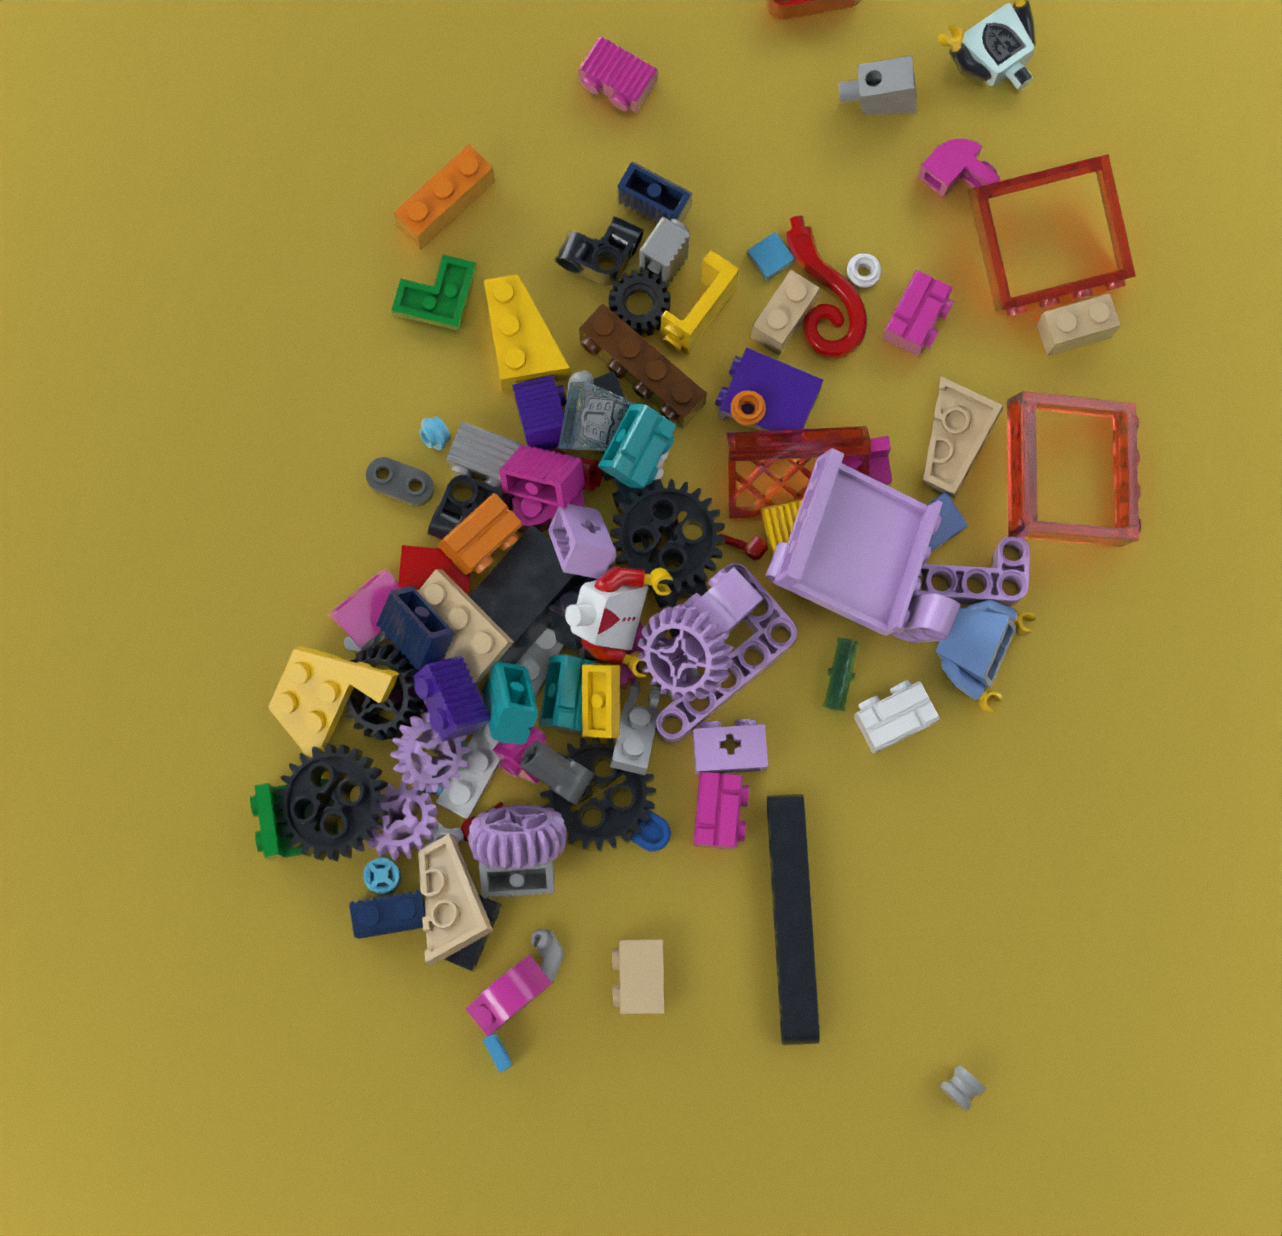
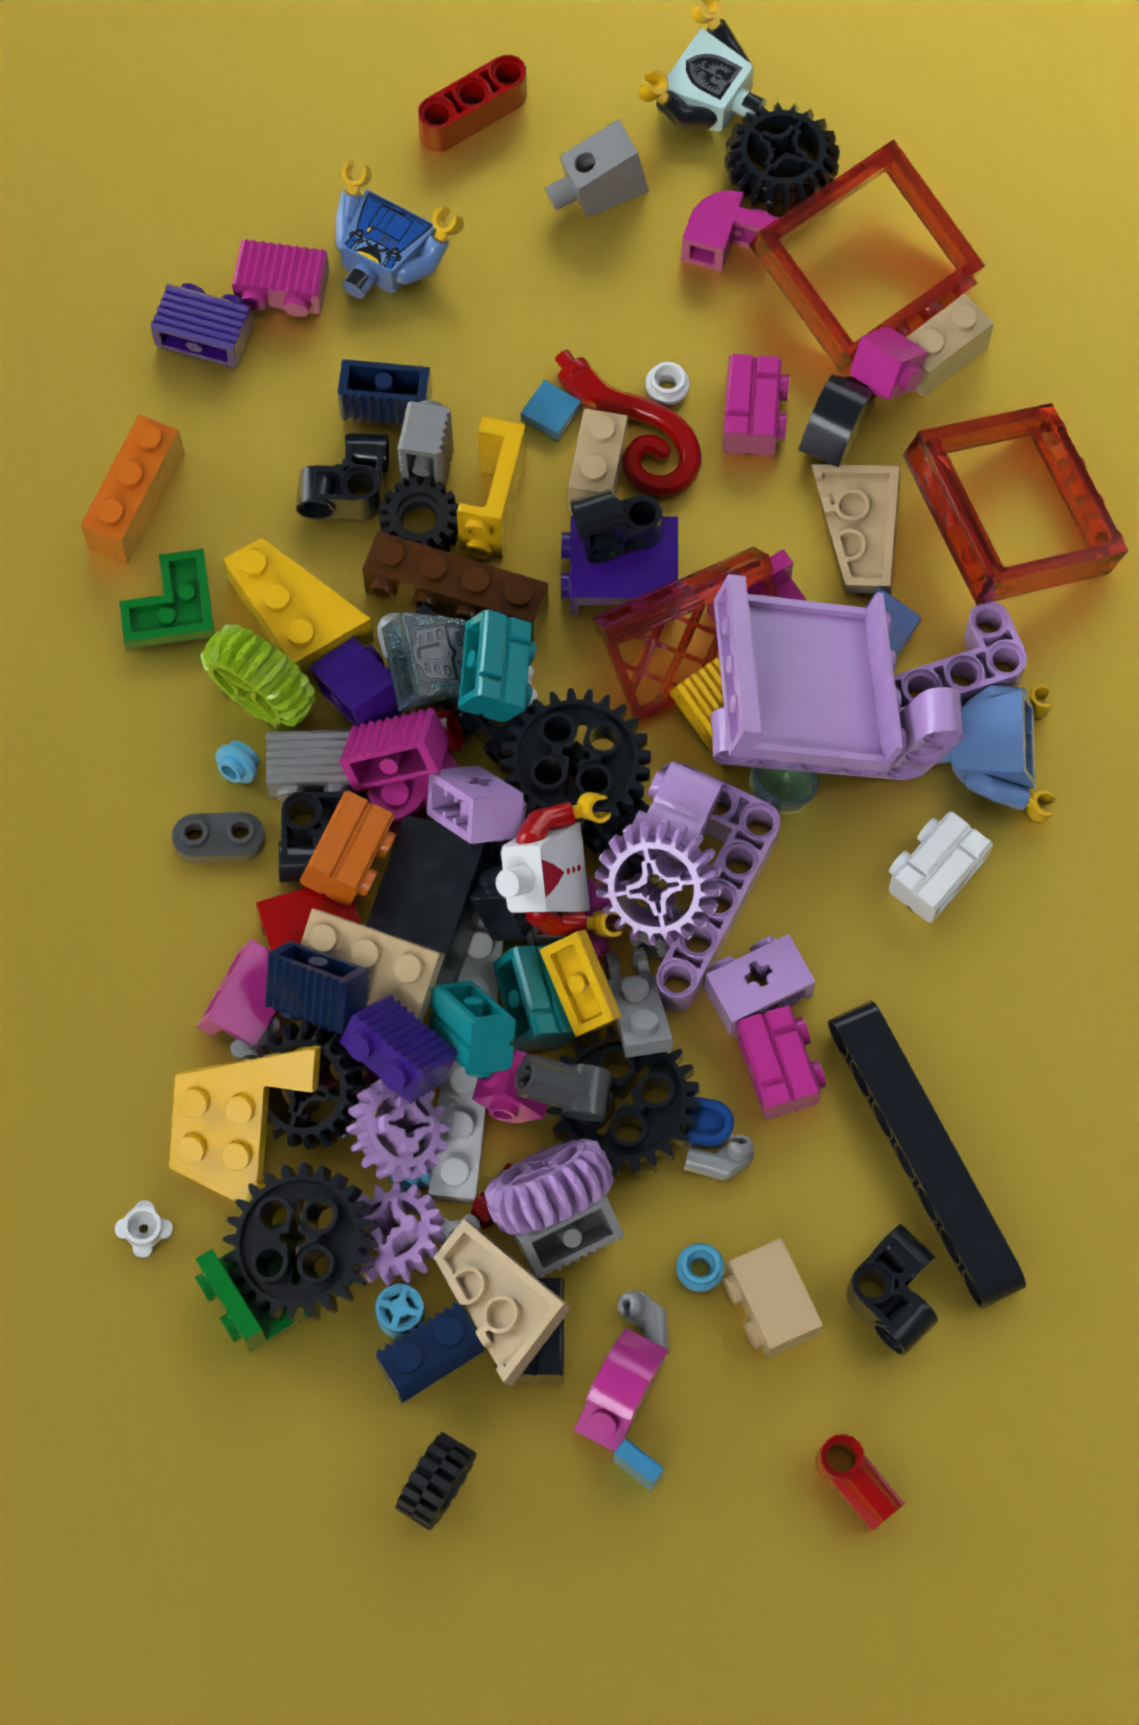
camera: 20 degrees left, 10 degrees down
red hand [719,533,768,561] -> none
orange plate [730,390,766,426] -> none
clear green pin [823,637,860,712] -> none
none -> white plate [115,1200,173,1258]
none -> dark purple brick [151,283,254,368]
none -> lime gear [200,624,317,730]
none -> torso [335,160,464,299]
none -> black tyre [395,1432,477,1530]
none -> black piece [570,489,664,563]
none -> medium azure plate [676,1243,725,1292]
none -> light grey arm [684,1134,754,1180]
none -> black gear [724,102,840,215]
none -> clear light blue hair [749,767,819,816]
none -> black brick [798,374,877,467]
none -> red piece [815,1434,905,1532]
none -> black piece [846,1224,938,1356]
none -> dark pink brick [849,326,928,400]

